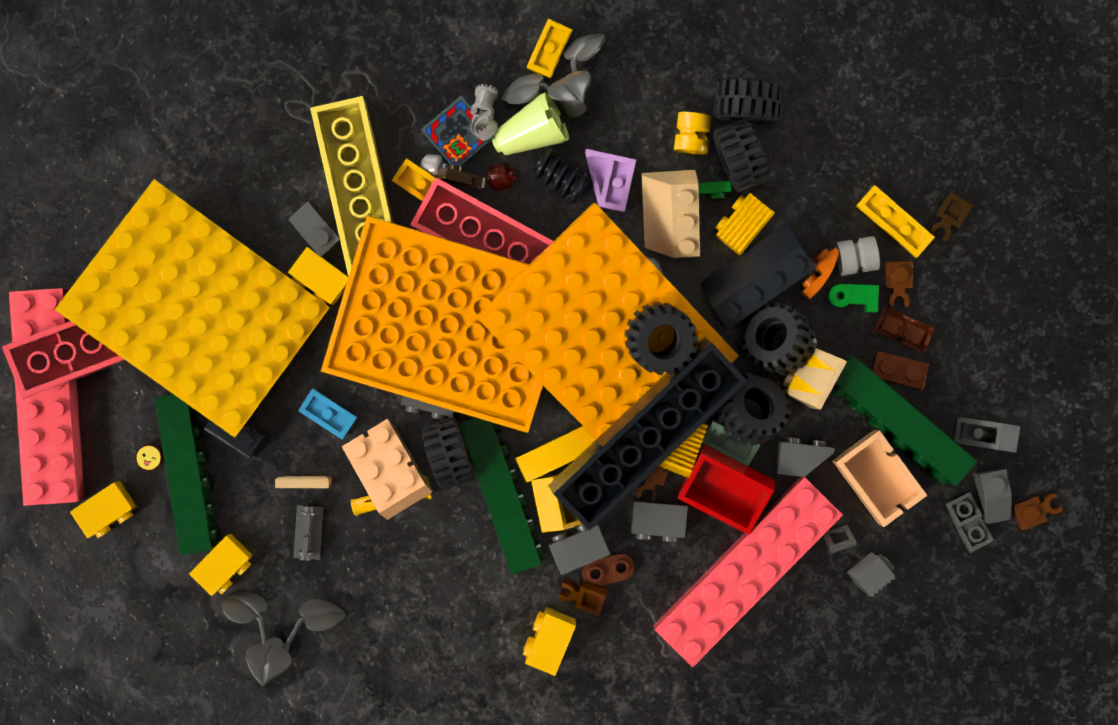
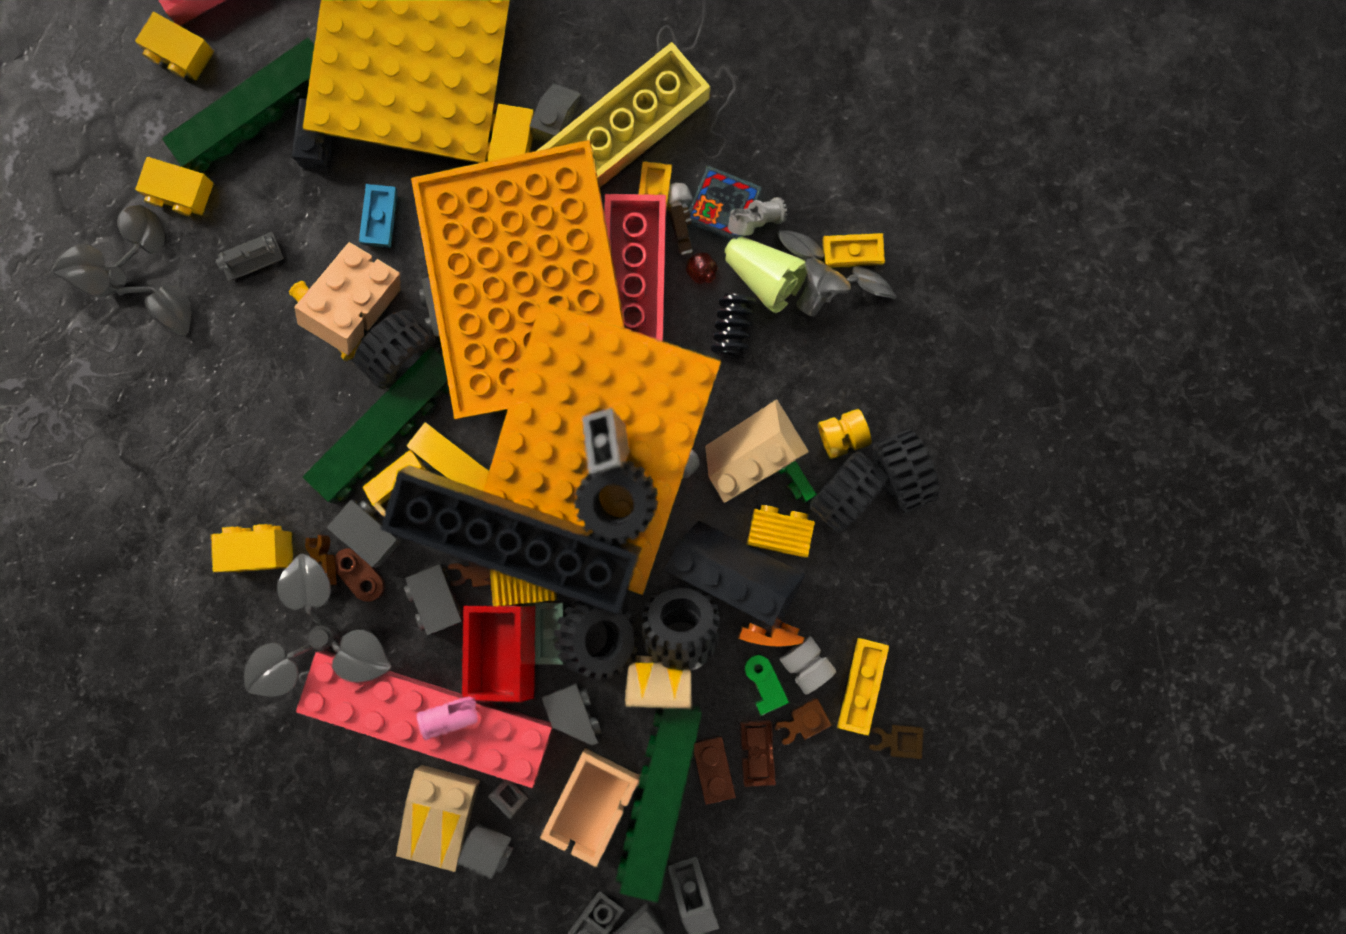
camera: 60 degrees right, 5 degrees down
light yellow tile [135,444,164,471] -> none
tan tile [275,476,332,488] -> none
lavender wing [585,149,636,212] -> none
none -> dark grey plant [244,554,391,697]
none -> tan slope [396,765,480,872]
none -> bright pink hinge [417,696,478,740]
none -> dark grey slope [582,408,629,476]

